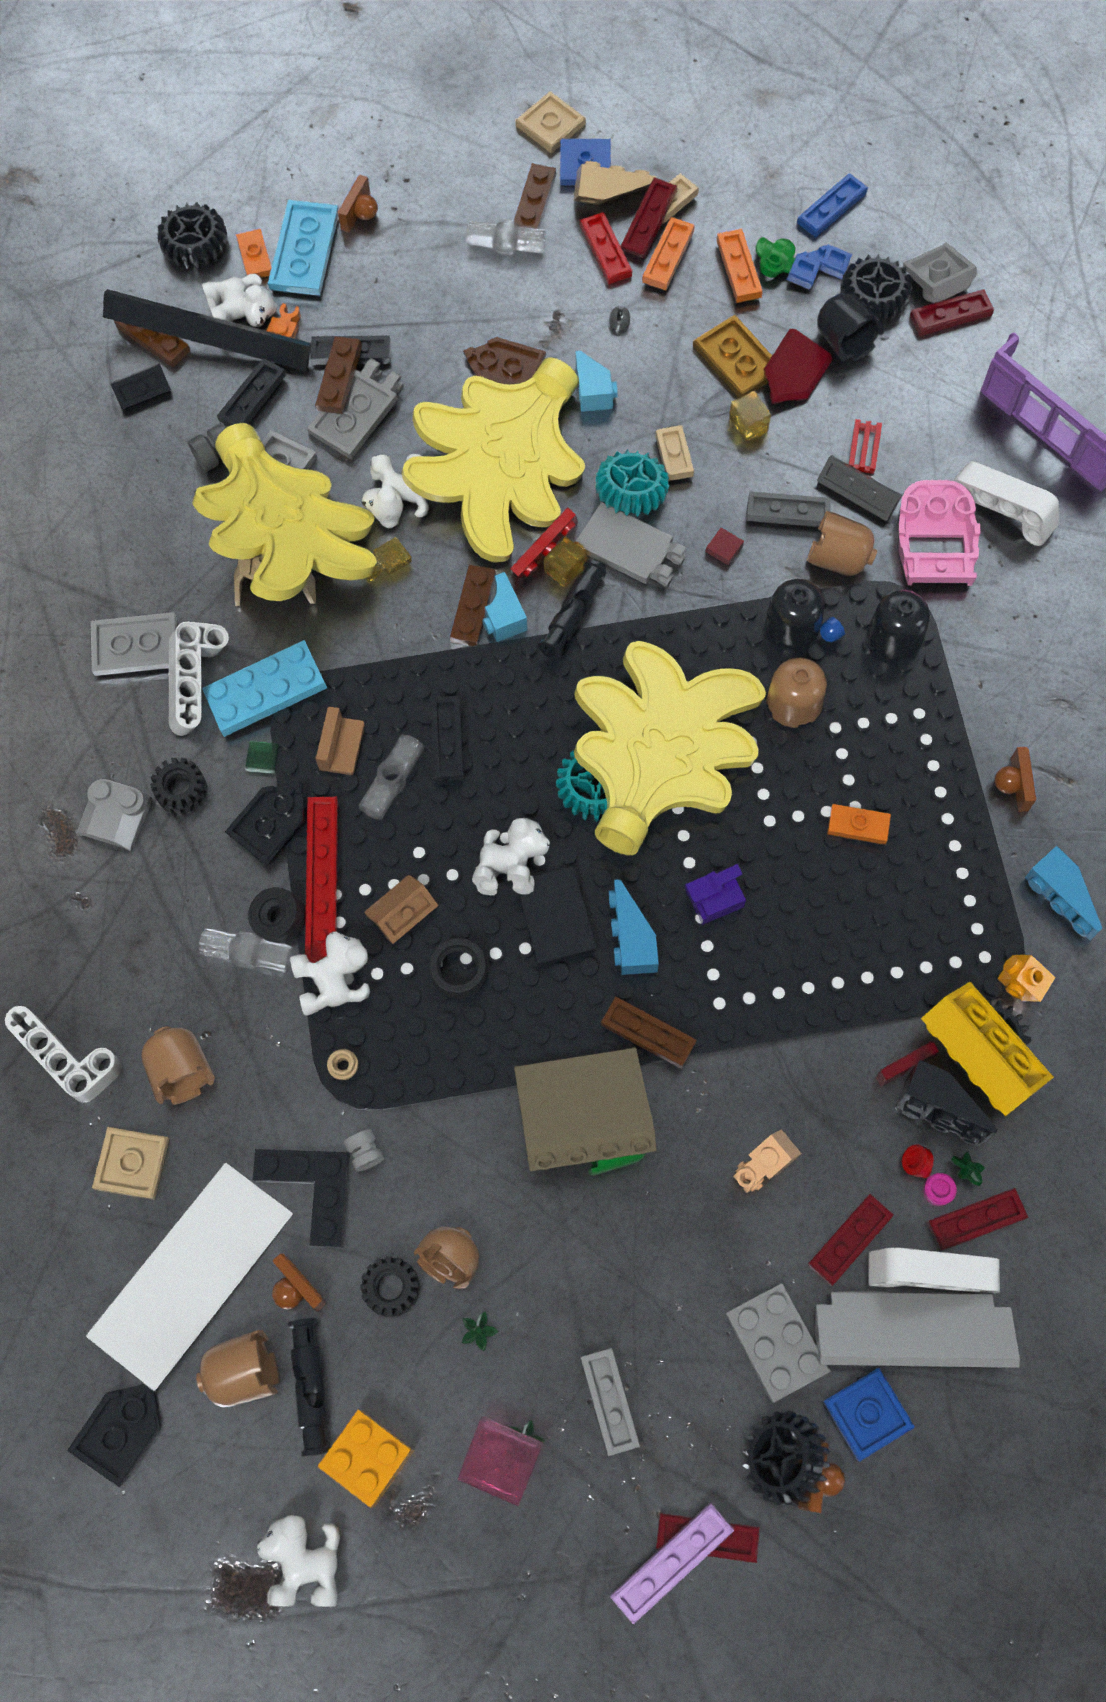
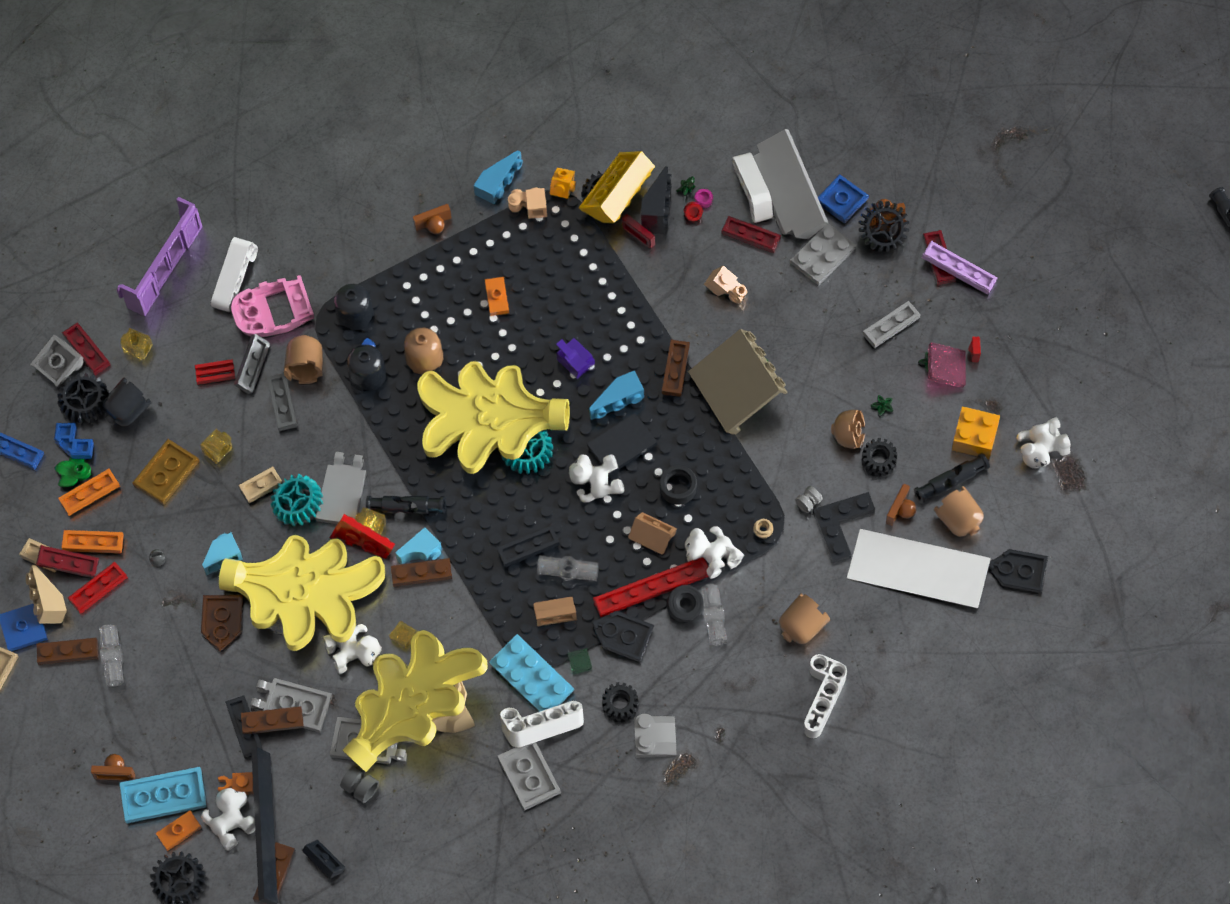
camera: 110 degrees left, 5 degrees down
tan tile [92,1127,170,1200] -> none
black plate [217,358,286,427] -> none
dark red tile [706,528,744,566] -> none
dark red tile [763,329,833,404] -> none
dark red tile [927,1188,1029,1252] -> none
none -> clear yellow brick [120,328,153,360]
none -> light nougat brick [508,187,547,219]
none -> red tile [968,336,981,362]

